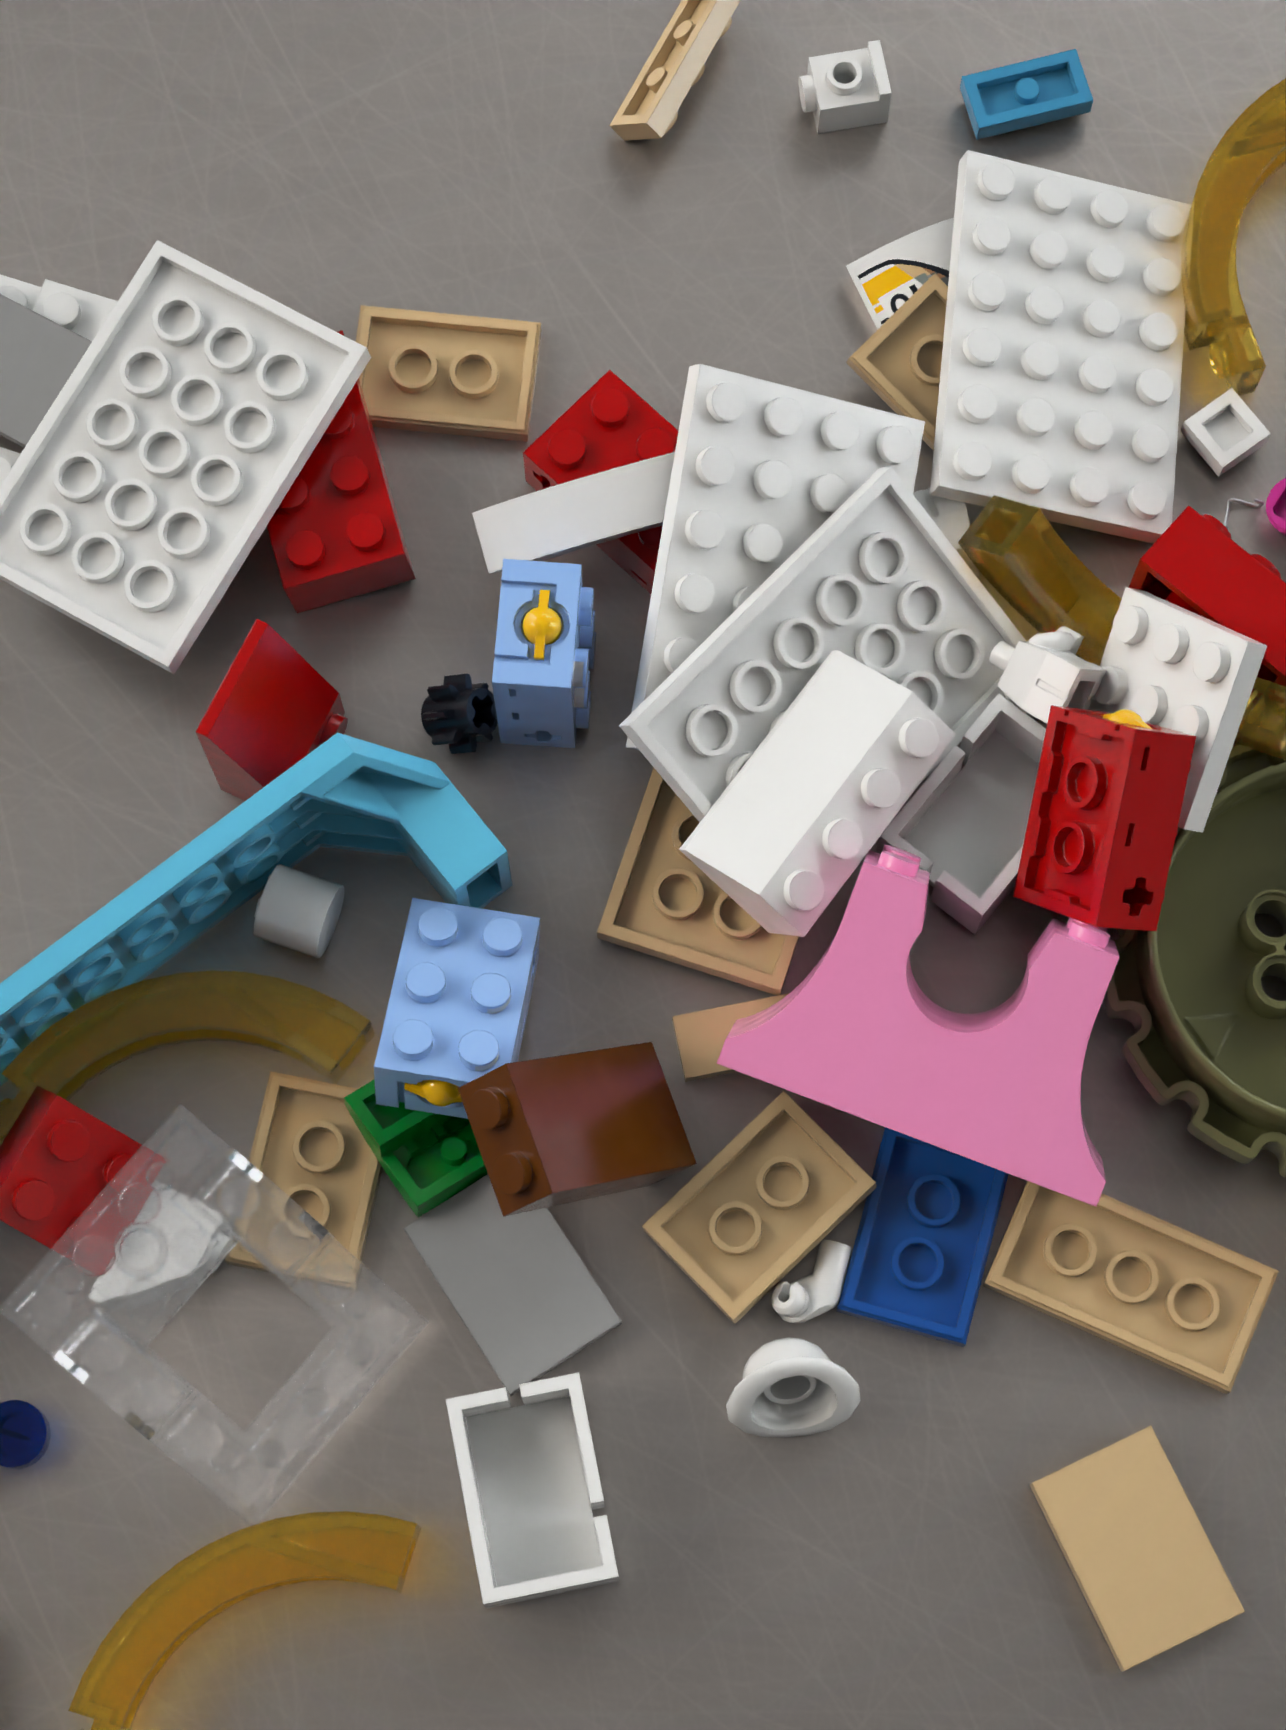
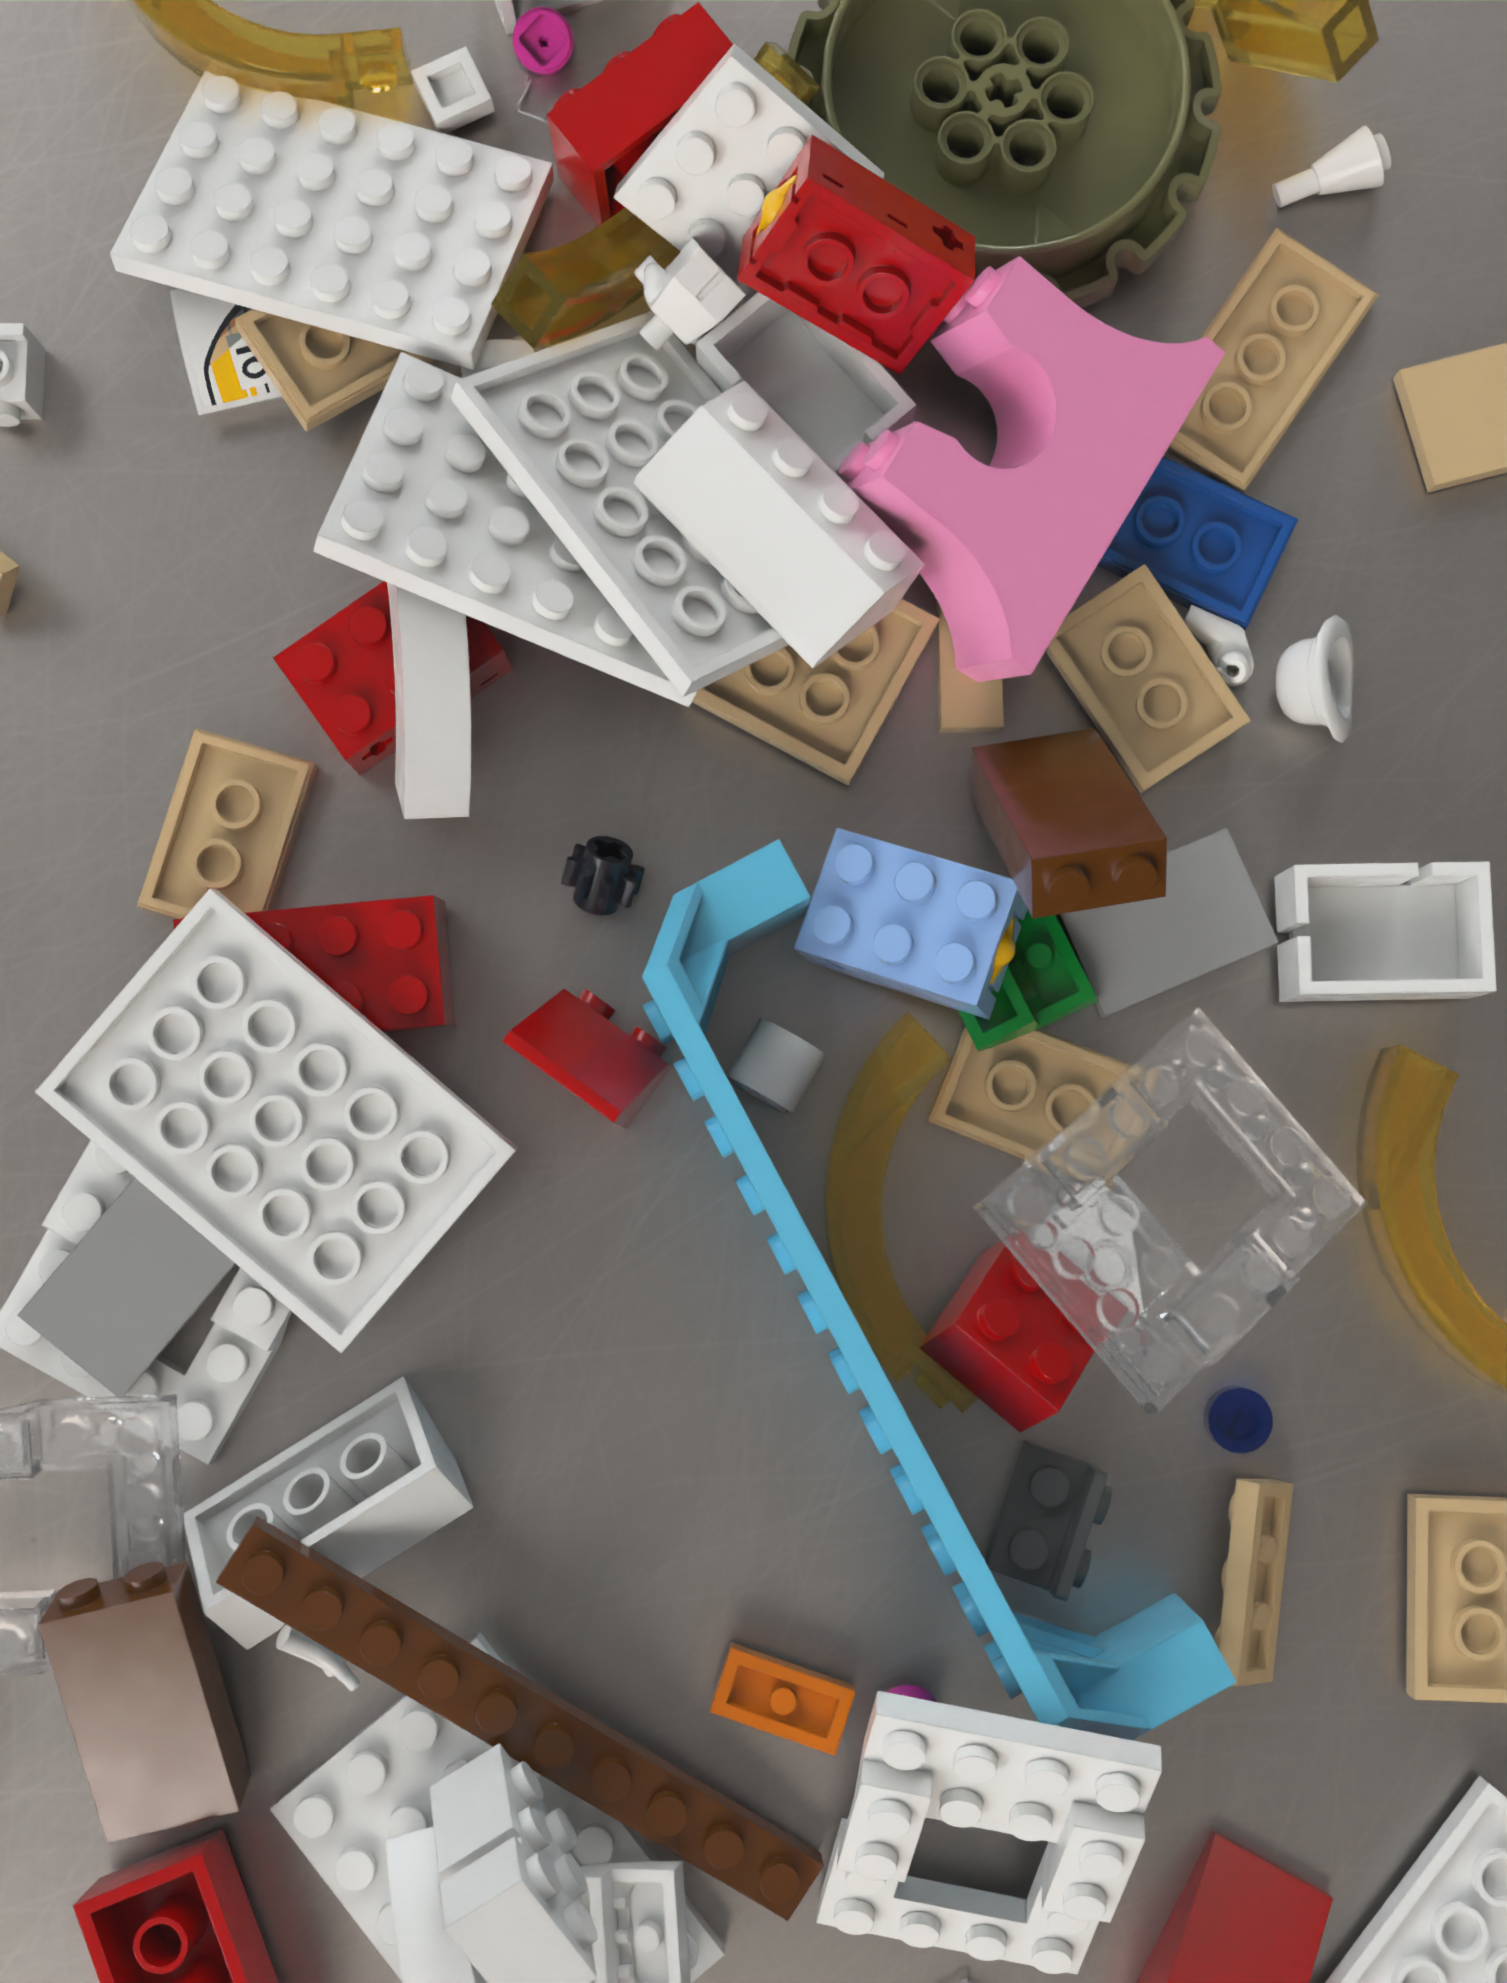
camera: 80 degrees left, 10 degrees up
light blue piece [492,559,596,748] -> none
dark azure plate [960,49,1093,140] -> none

